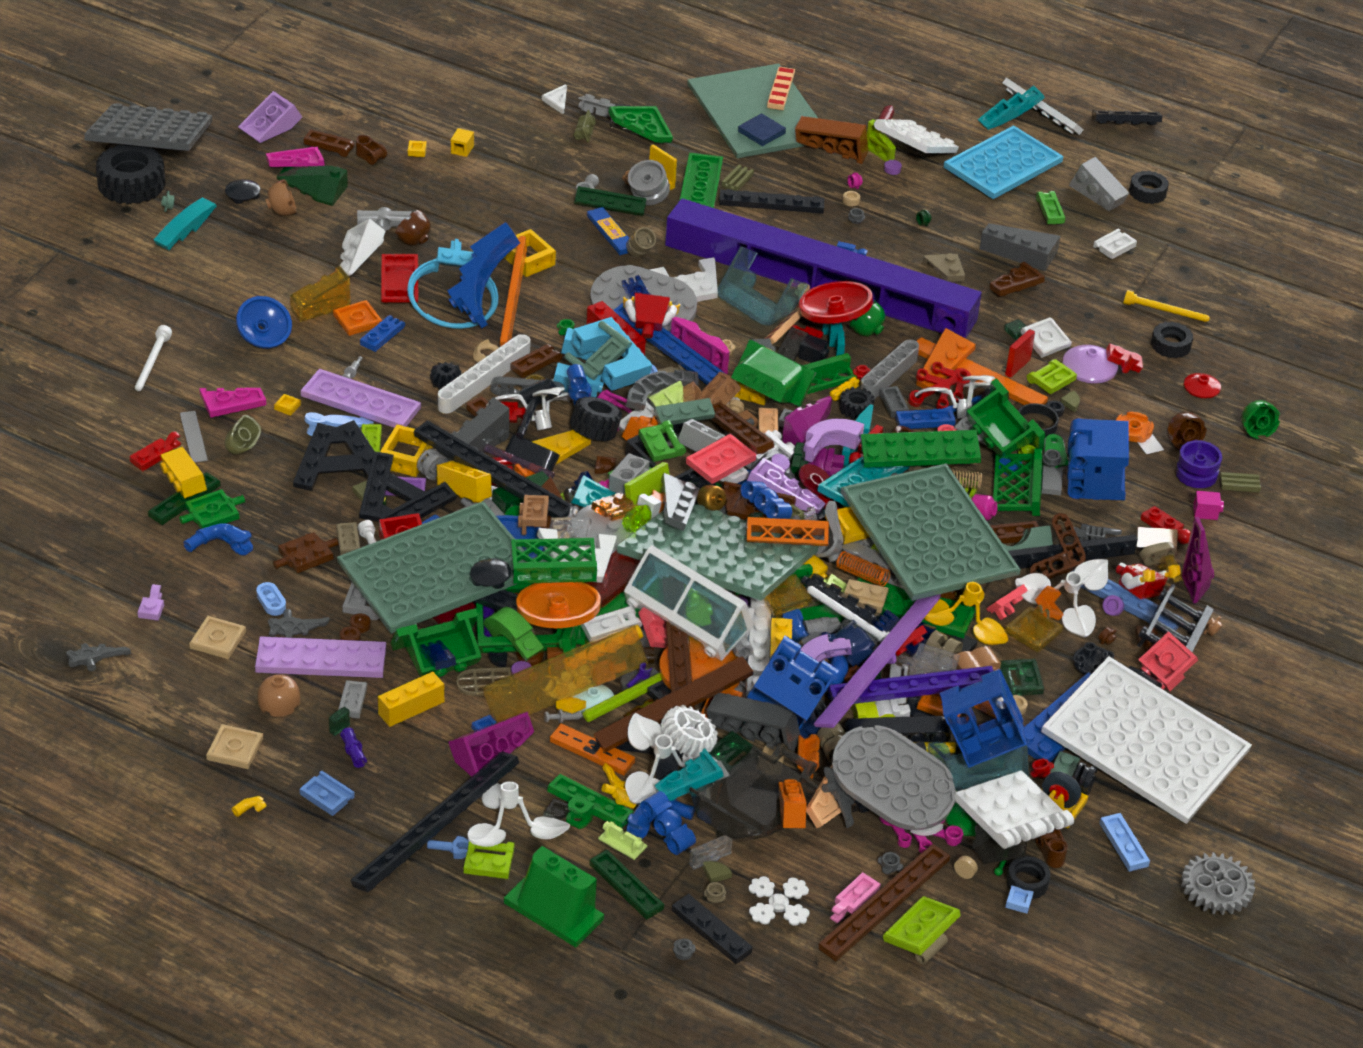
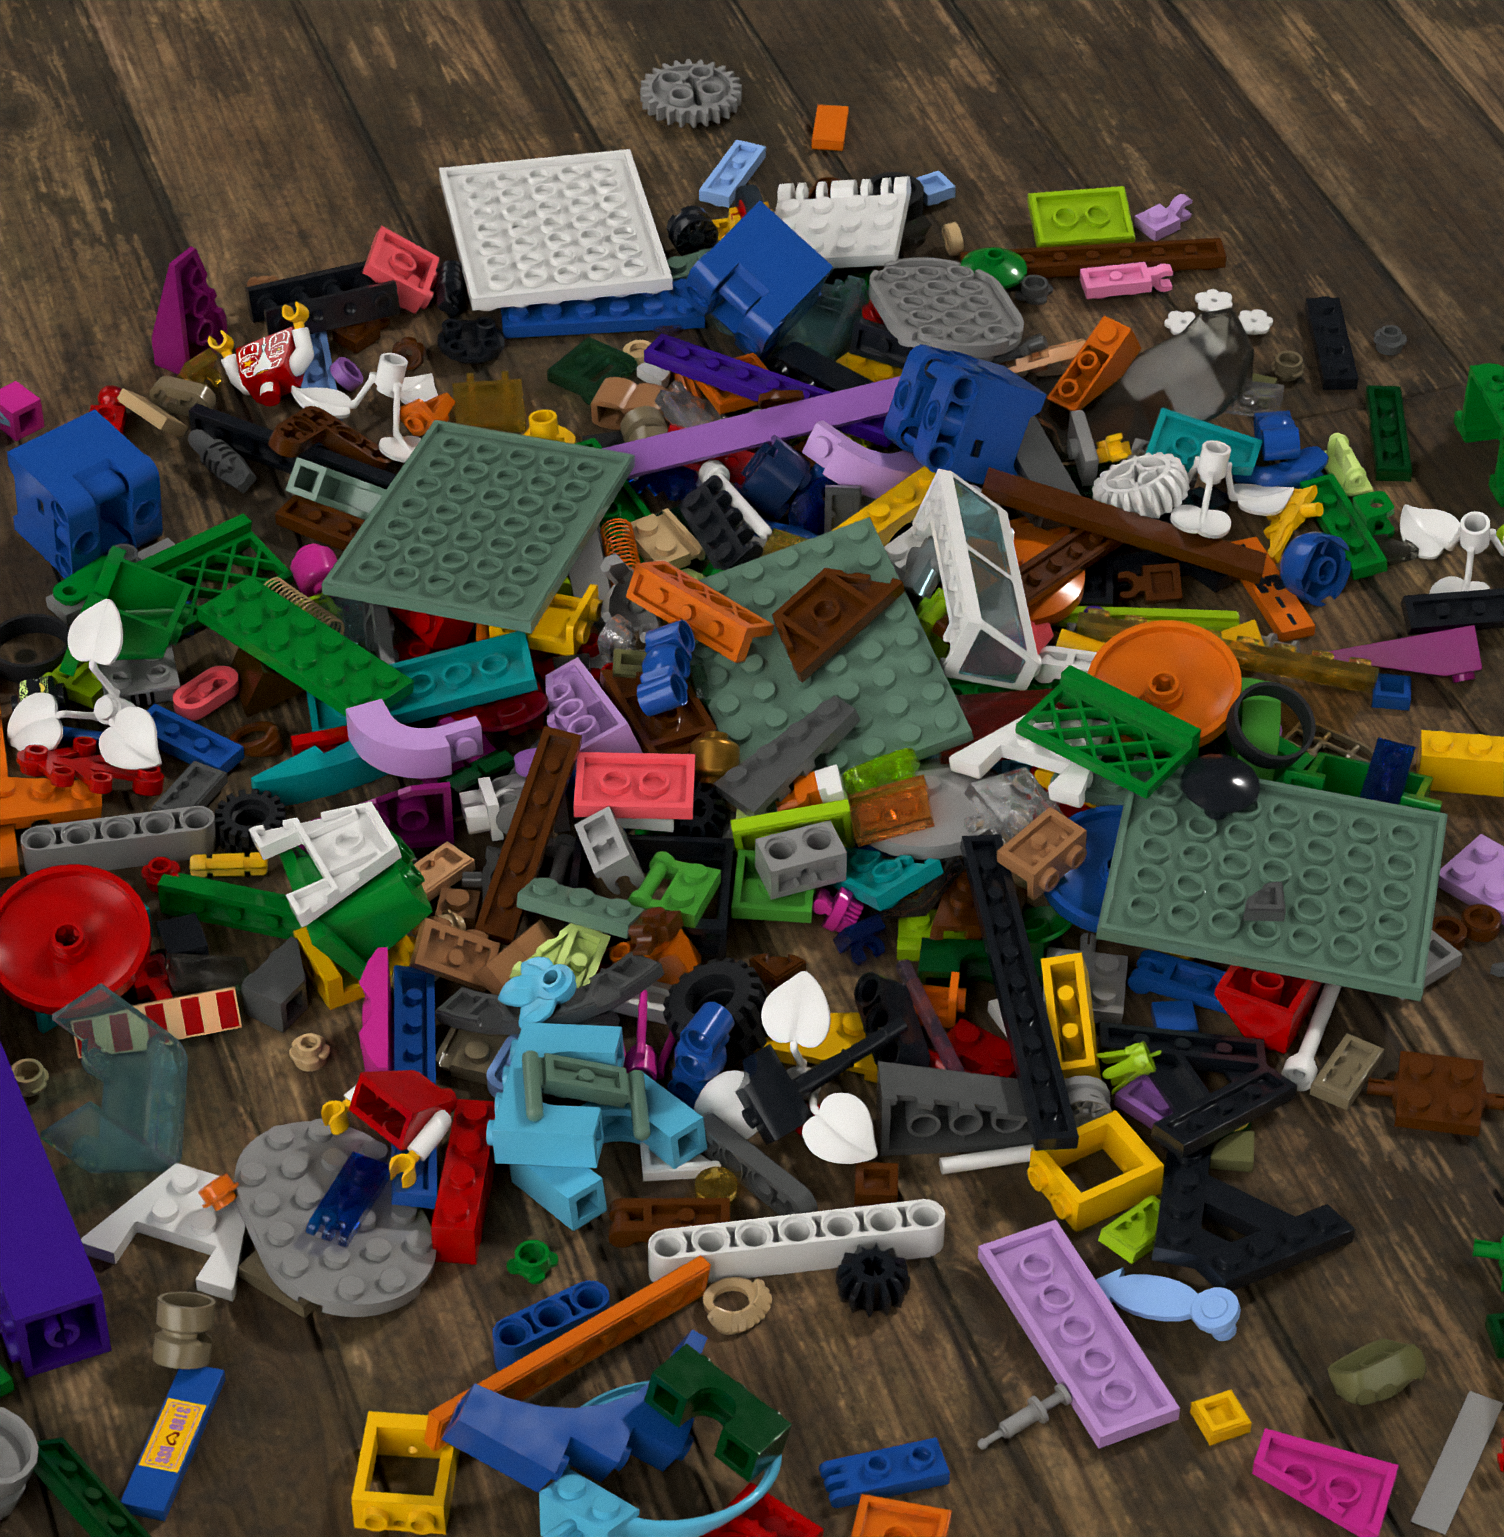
camera: 135 degrees left, 0 degrees up
none -> orange plate [198,1173,239,1211]
none -> white wing [249,802,402,927]
none -> blue beam [492,1281,610,1371]
none -> medium azure plate [498,957,577,1028]
none -> reddish brown plate [628,907,684,956]
none -> dark green arch [644,1343,792,1483]
none -> reddish brown piece [758,389,805,410]
none -> reddish brown wing [772,568,905,683]
none -> orange tile [812,105,849,151]
none -> green dish [961,247,1027,289]
none -> light grey plate [1067,410,1099,486]
none -> yellow plate [1096,433,1132,464]
none -> lime piece [1096,1041,1162,1095]
none -> lavender plate [1134,194,1192,241]
none -> black tyre [1226,682,1316,769]
none -> dark grey tile [1243,881,1286,922]
none -> blue cylinder [1280,531,1351,607]

